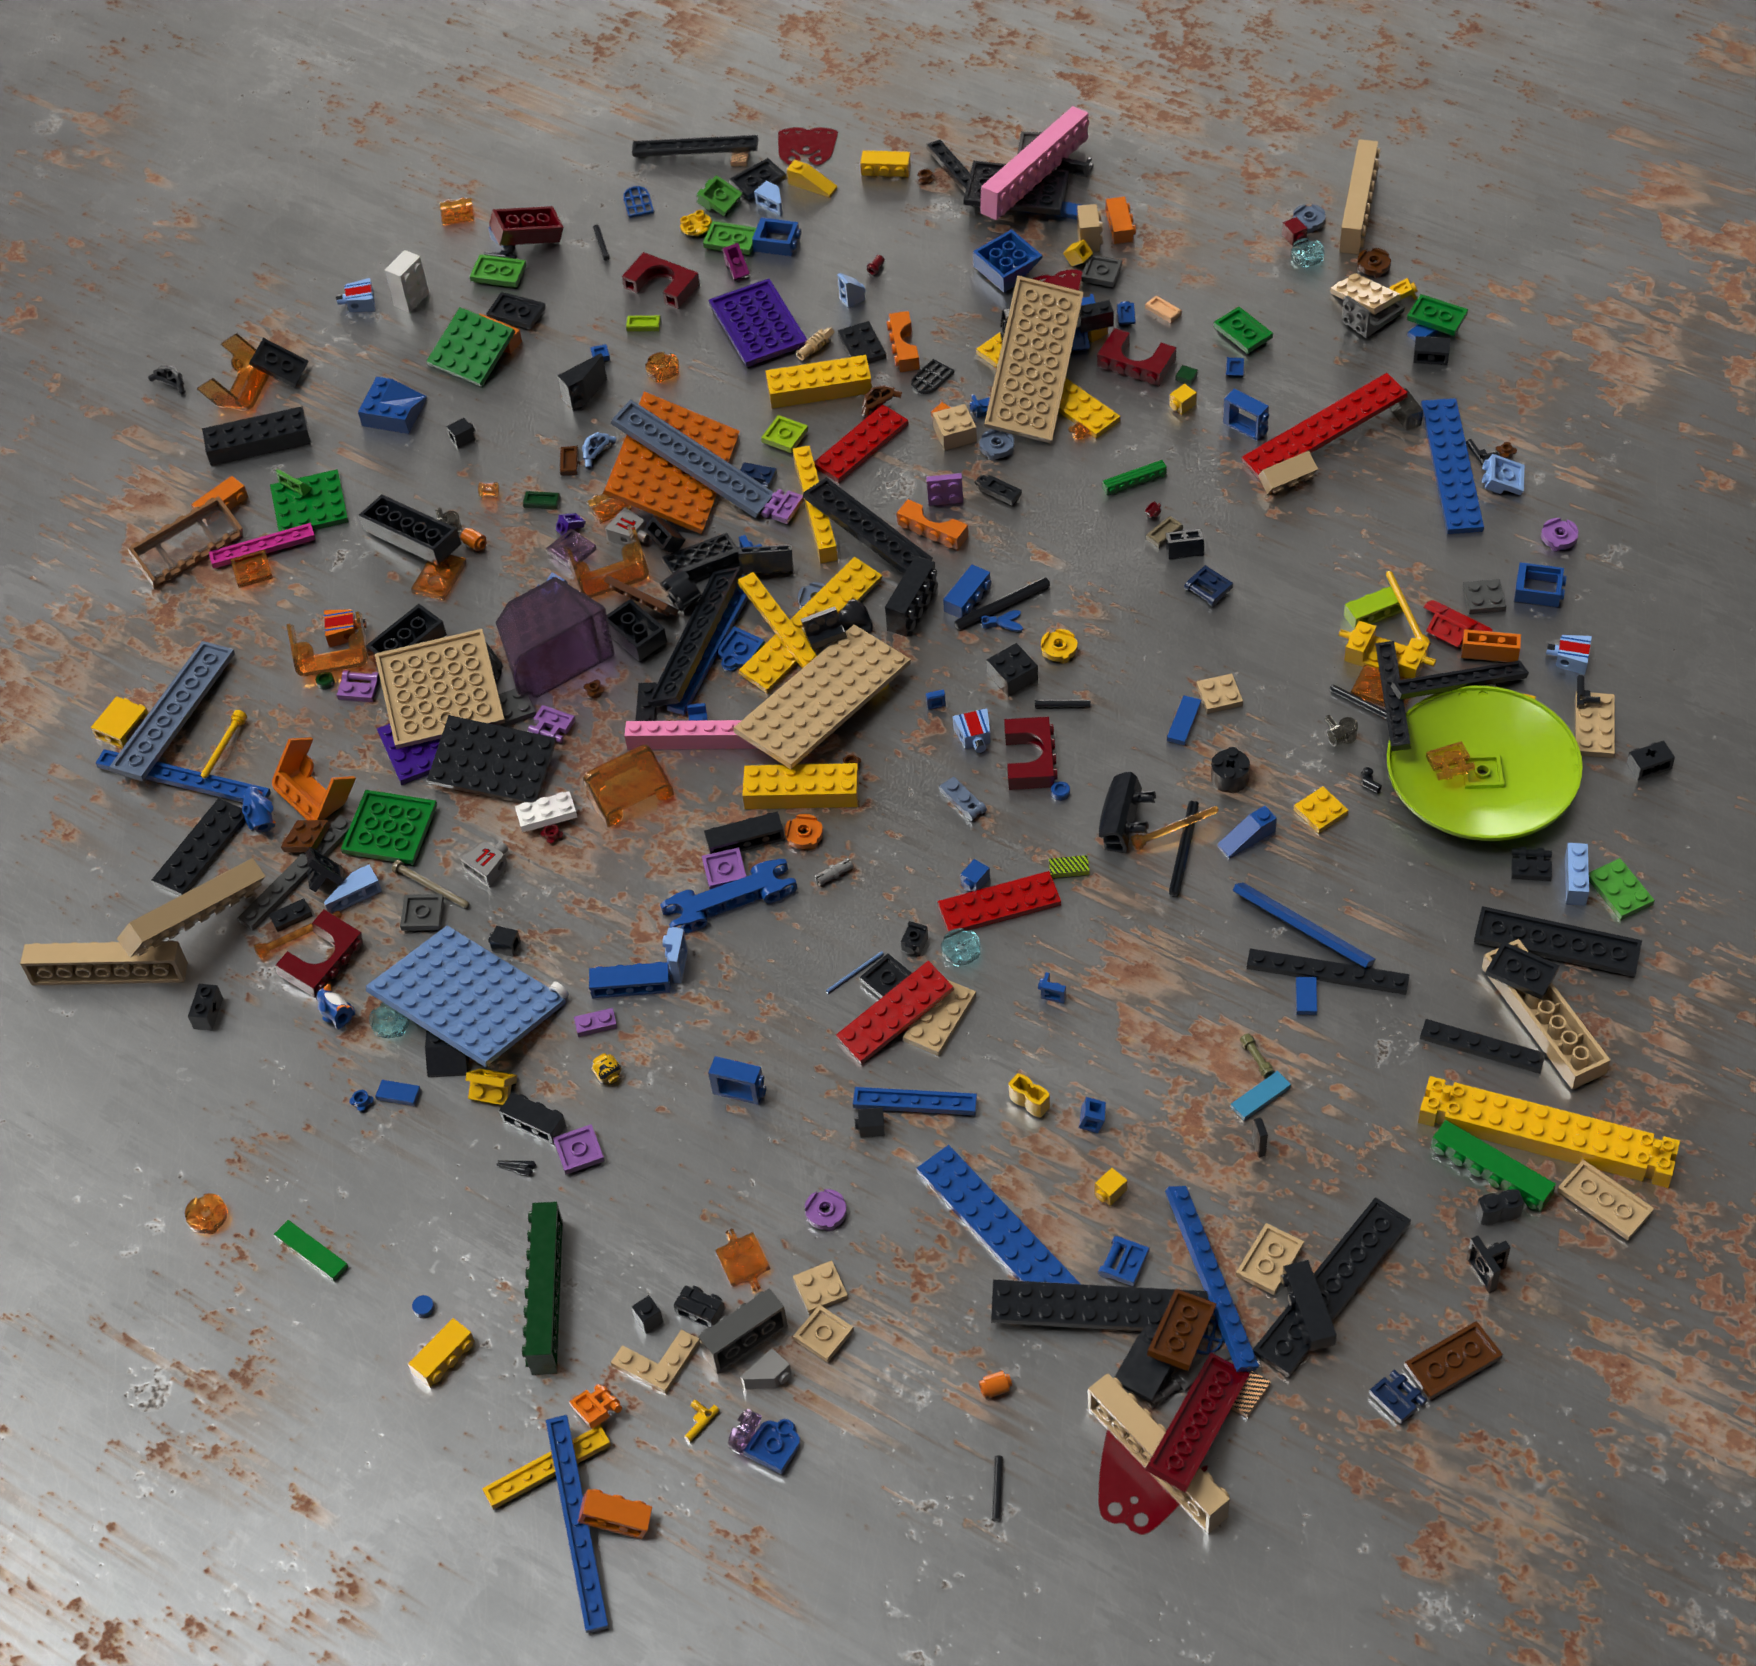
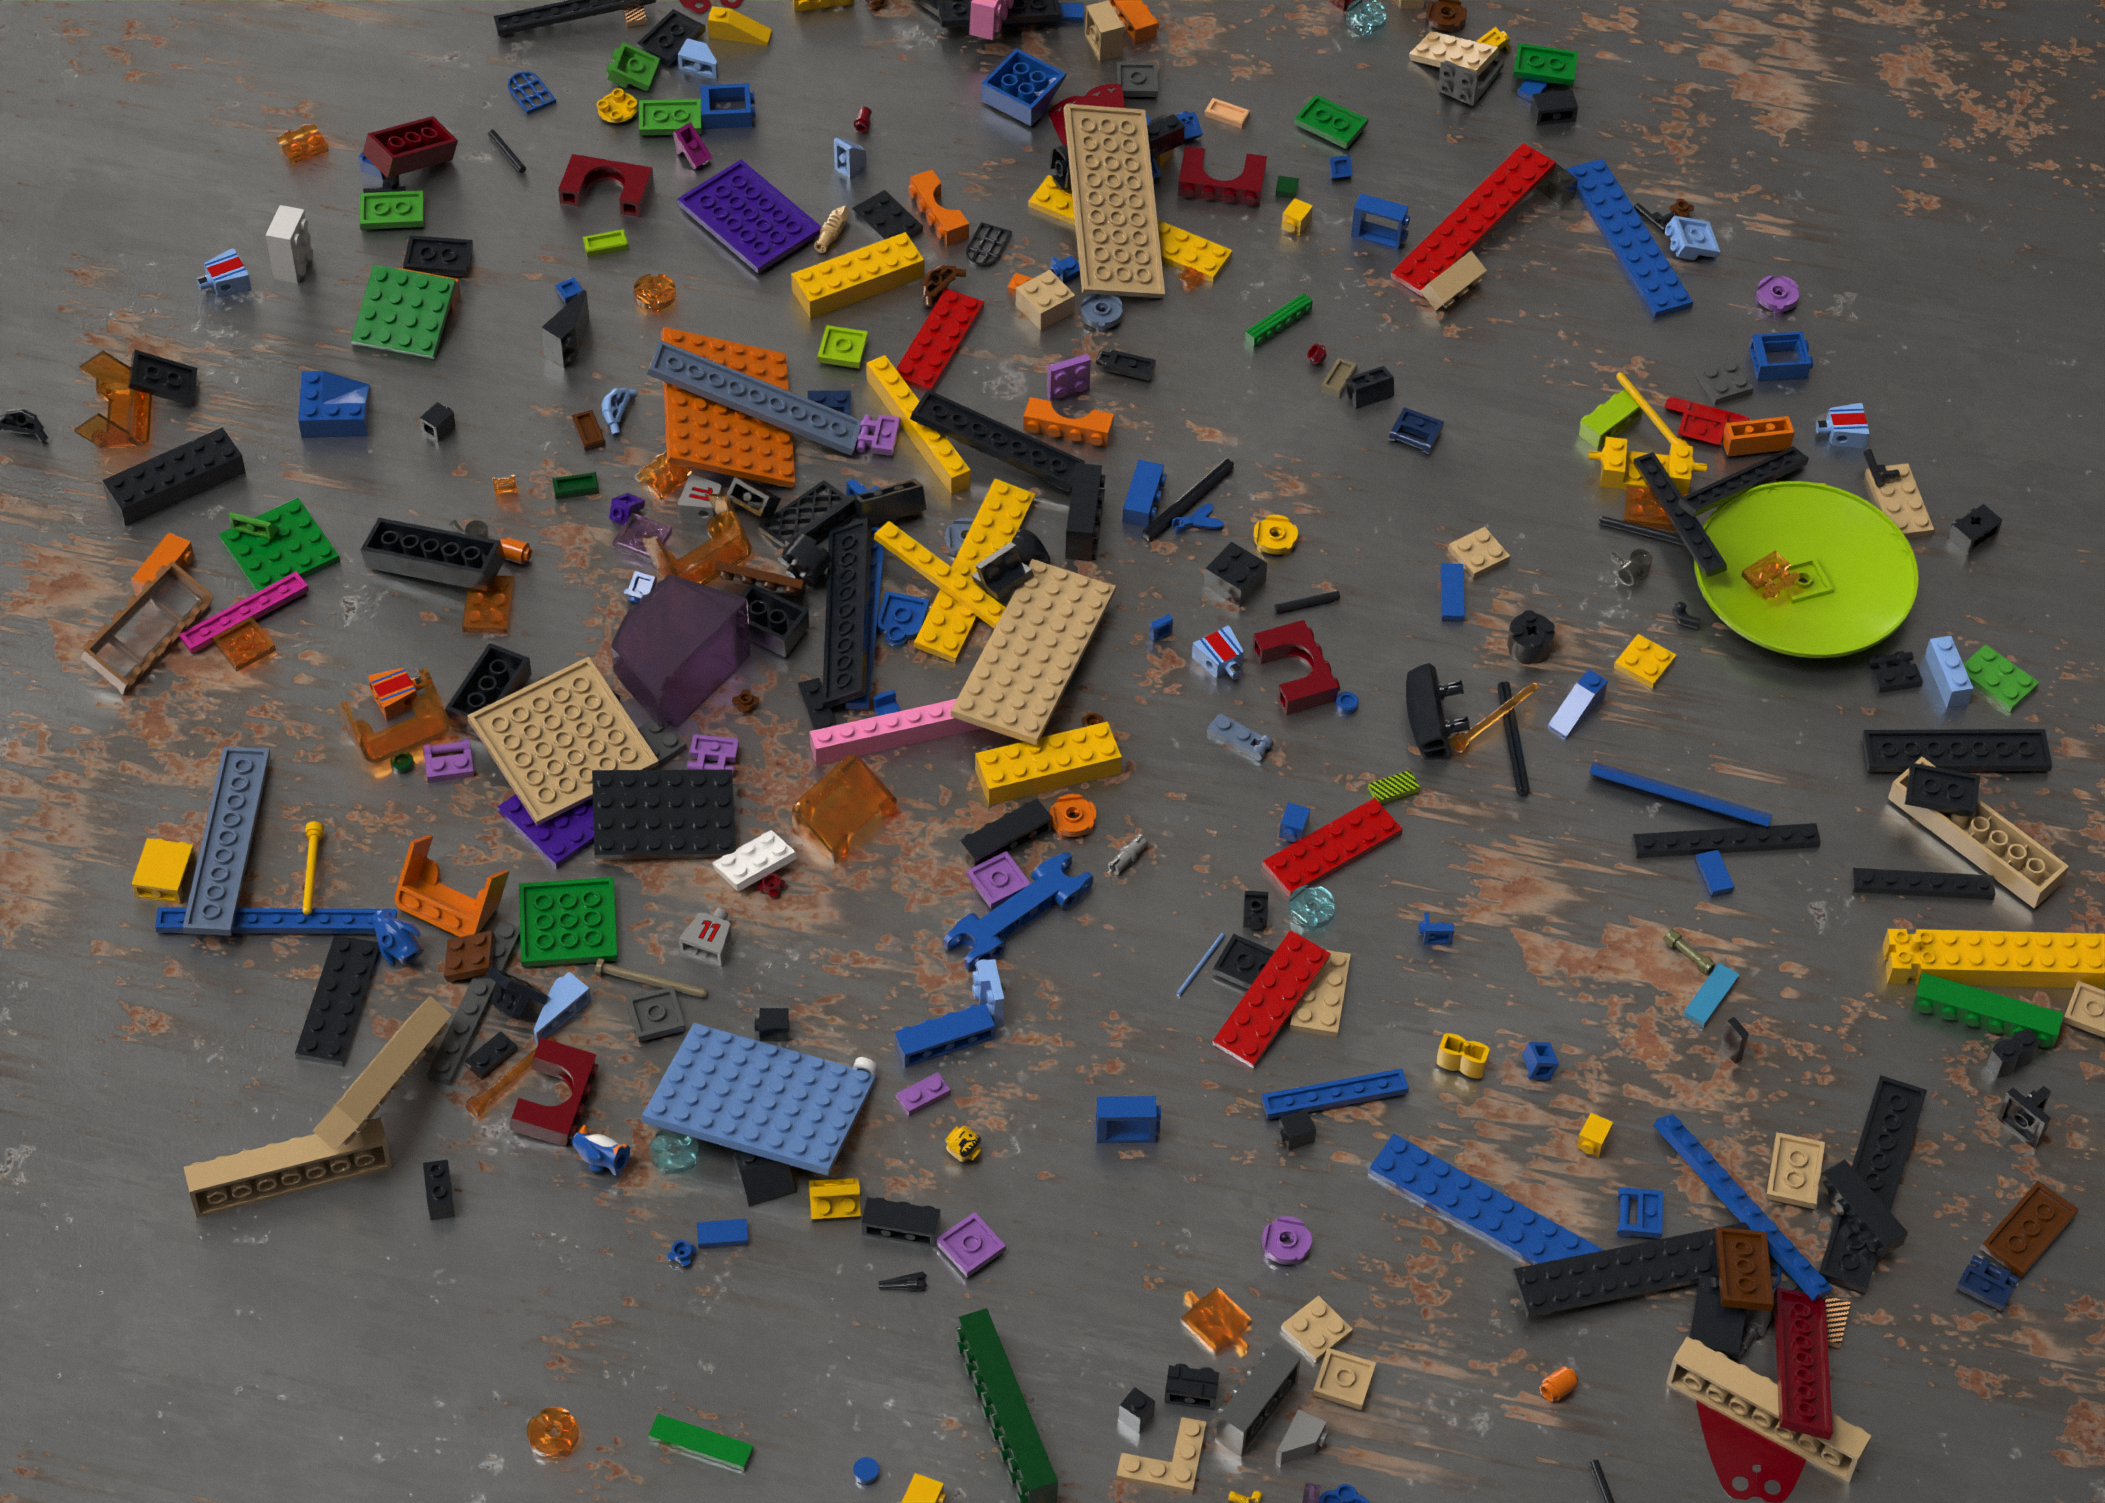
camera: 25 degrees left, 0 degrees up
yellow brick [1063,240,1093,266] -> none

